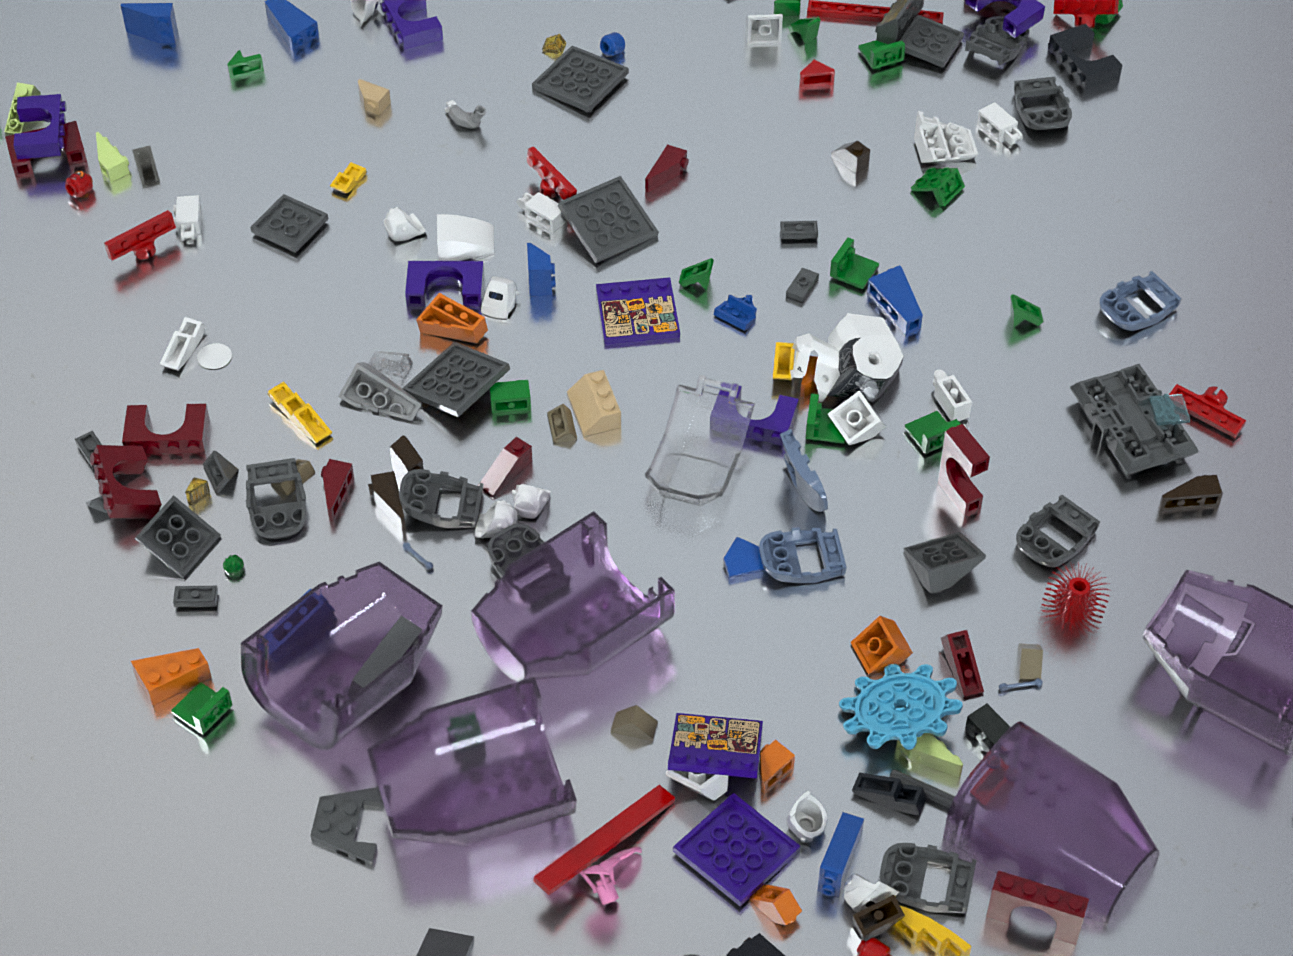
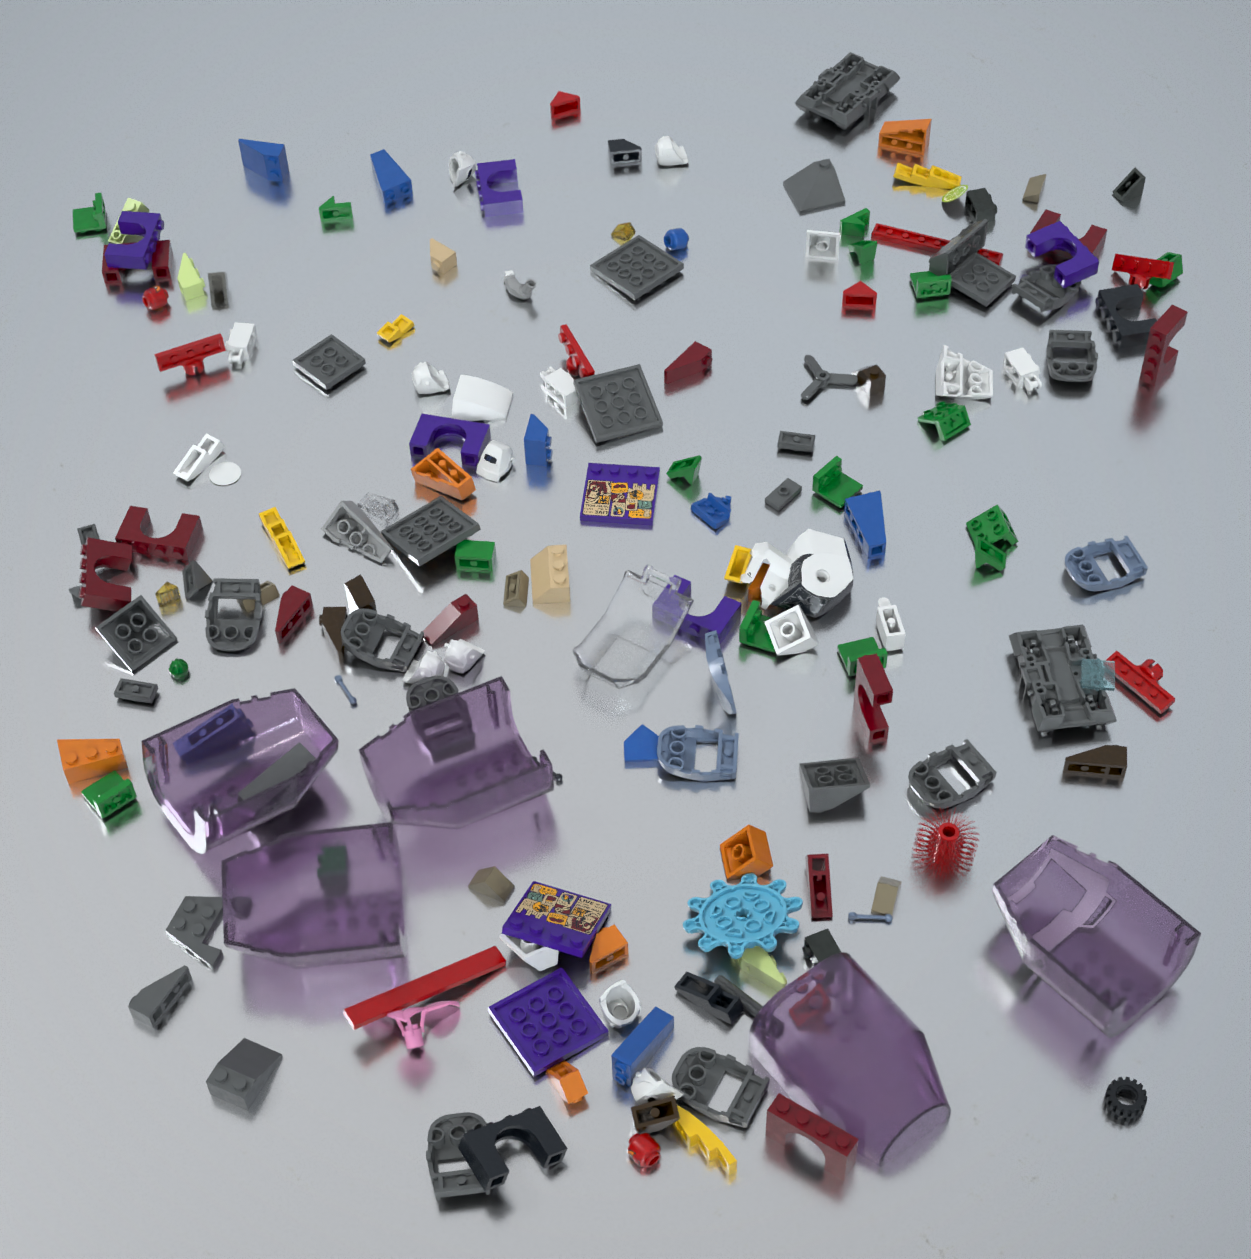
camera: 15 degrees right, 0 degrees up
none -> dark grey slope [128,965,192,1028]
none -> dark grey piece [801,355,858,400]
none -> green bracket [966,504,1019,545]
none -> dark red arch [1139,305,1188,387]

